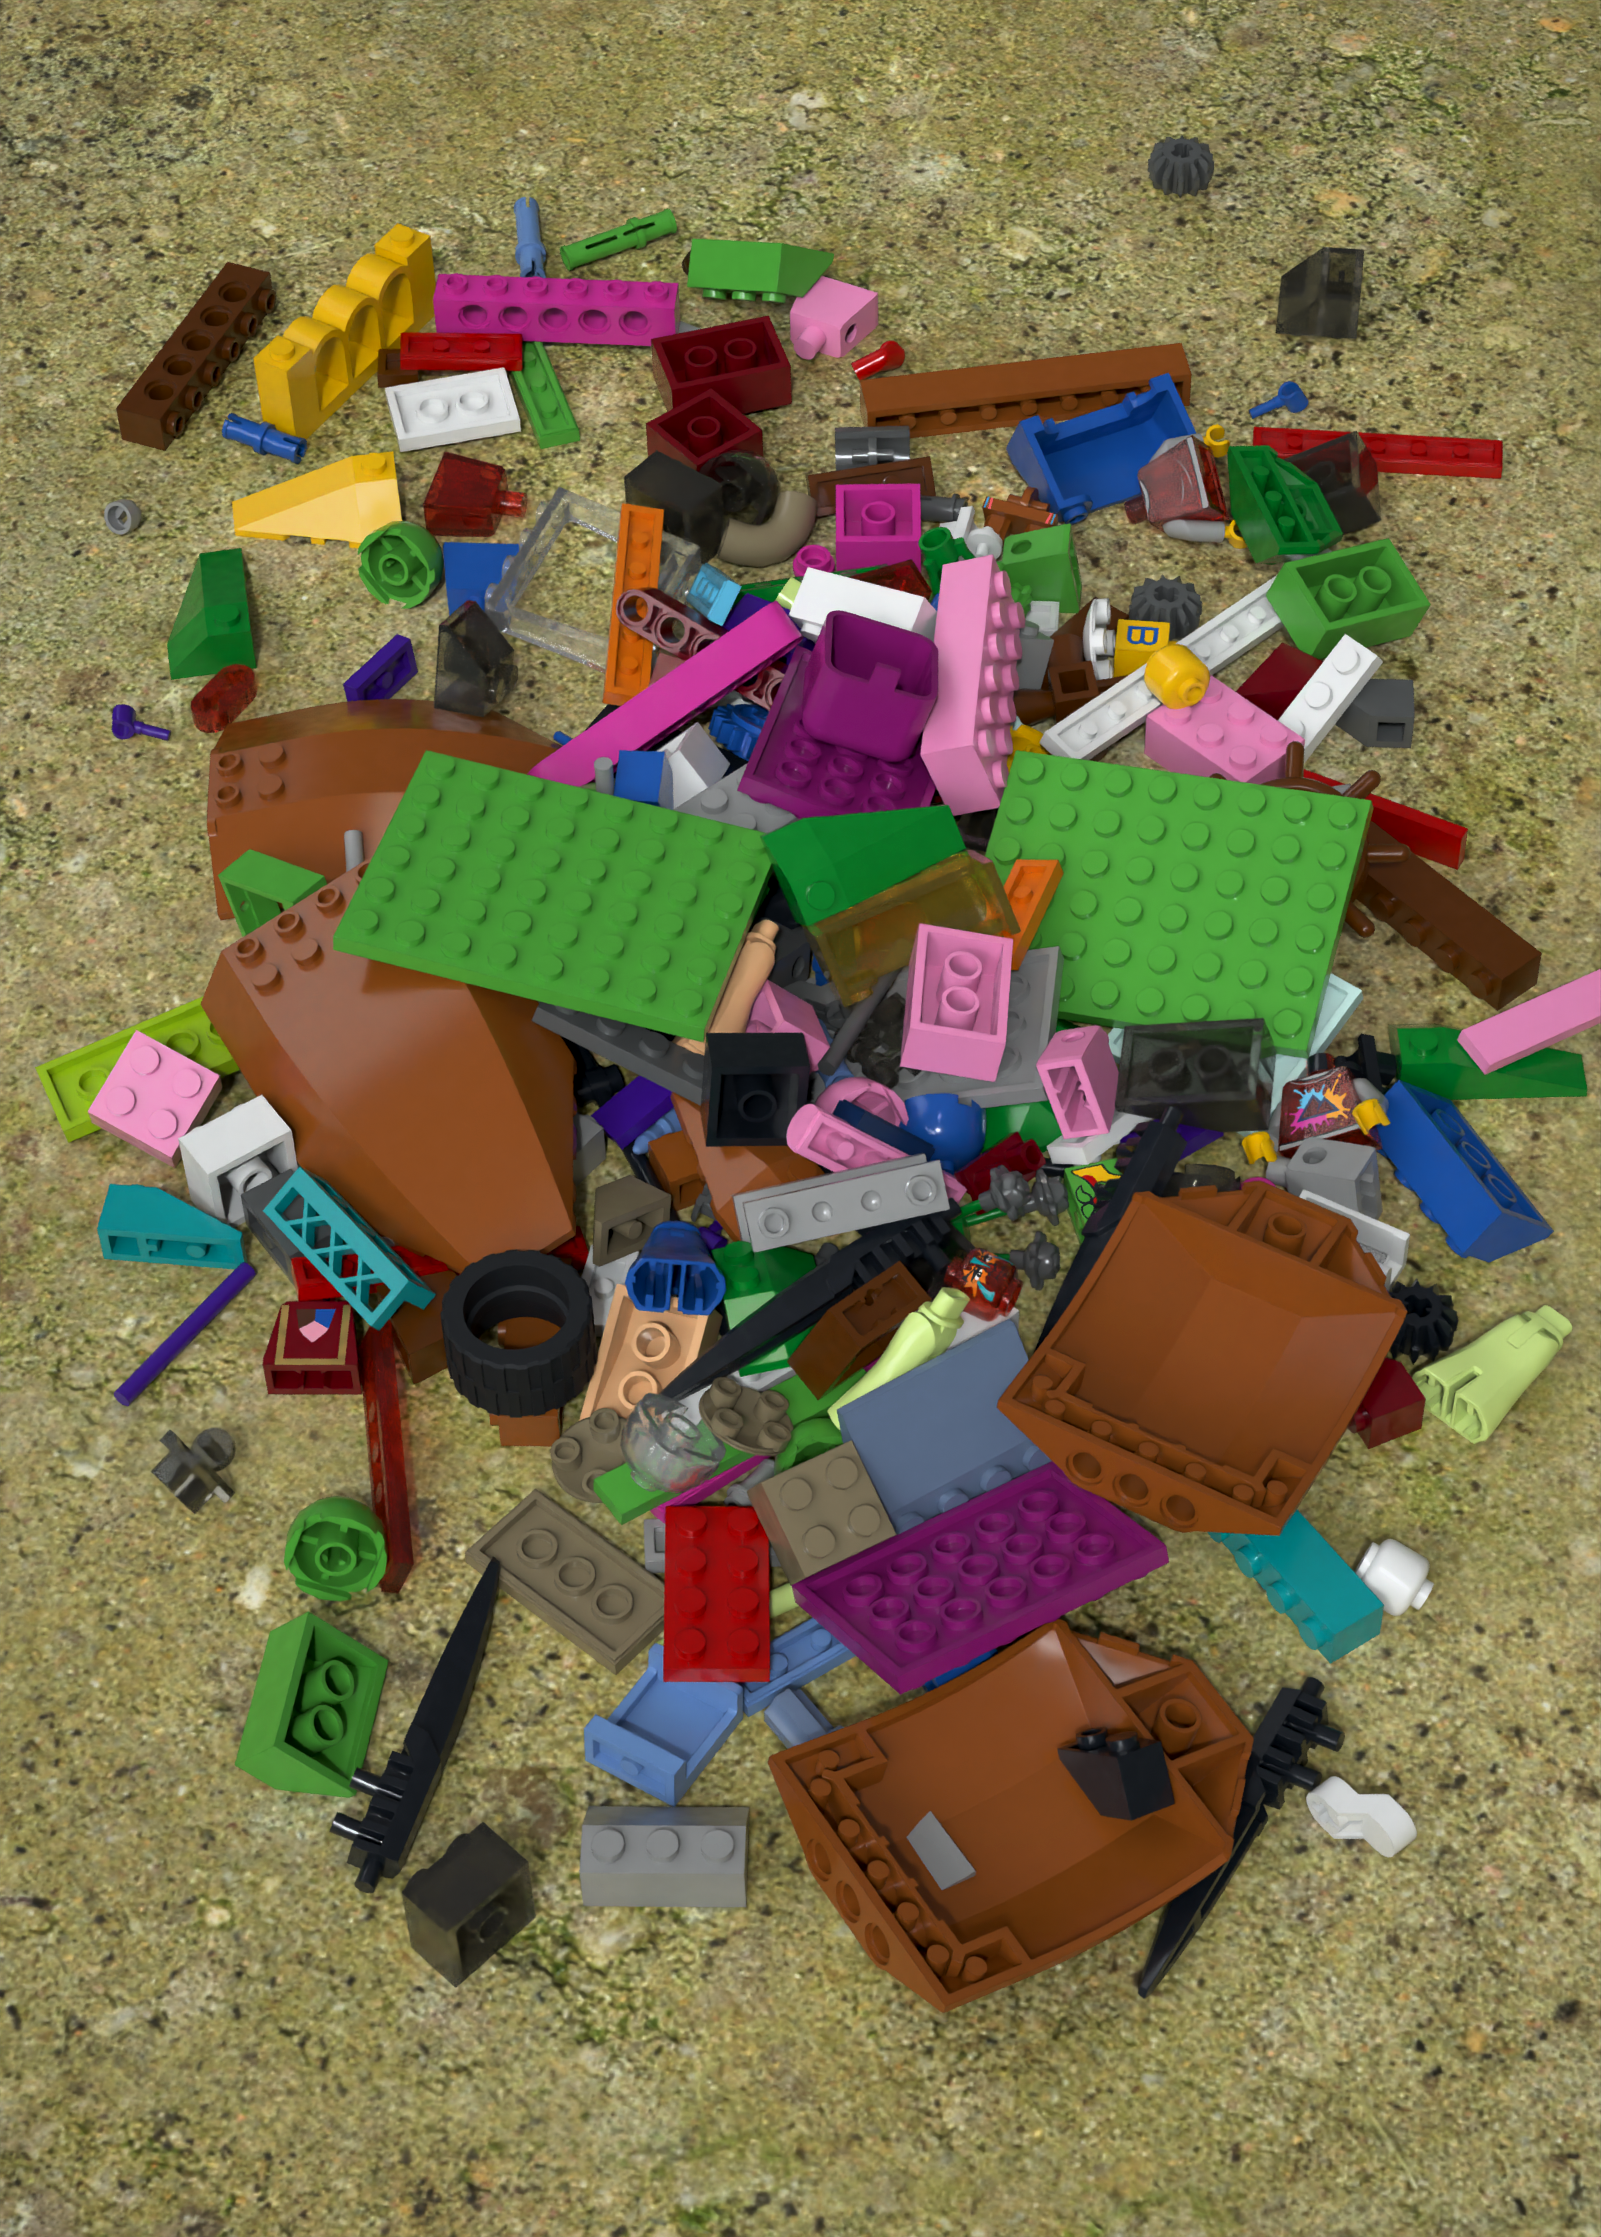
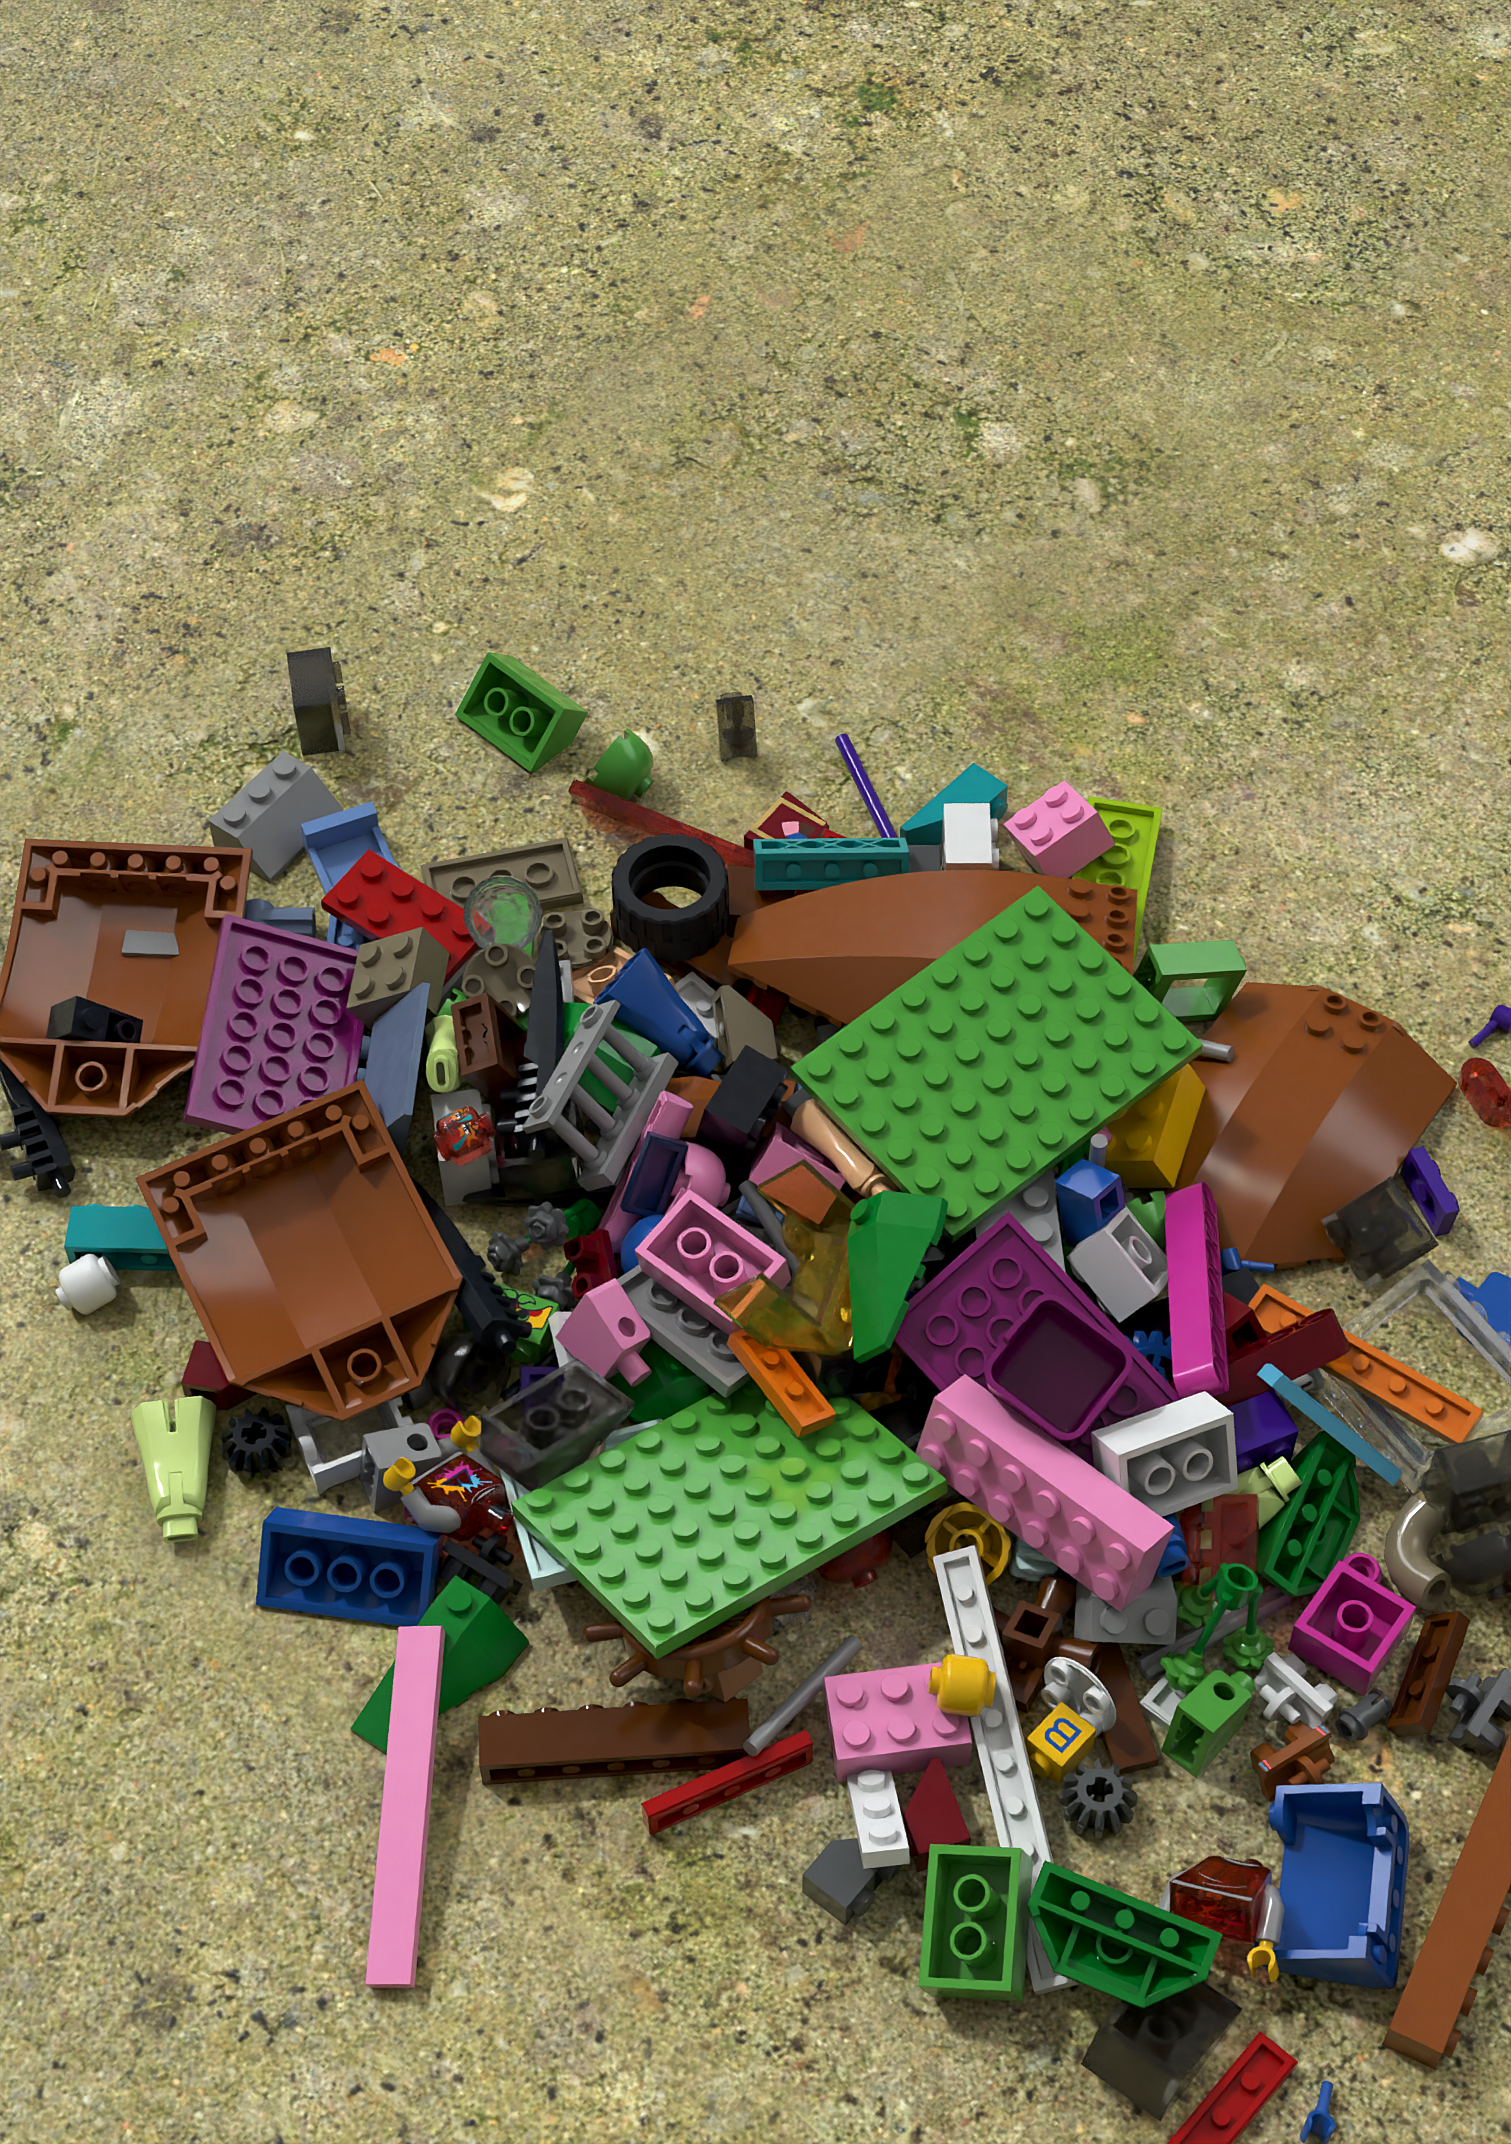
camera: 125 degrees right, 5 degrees up
black piece [330,1557,501,1893] -> none

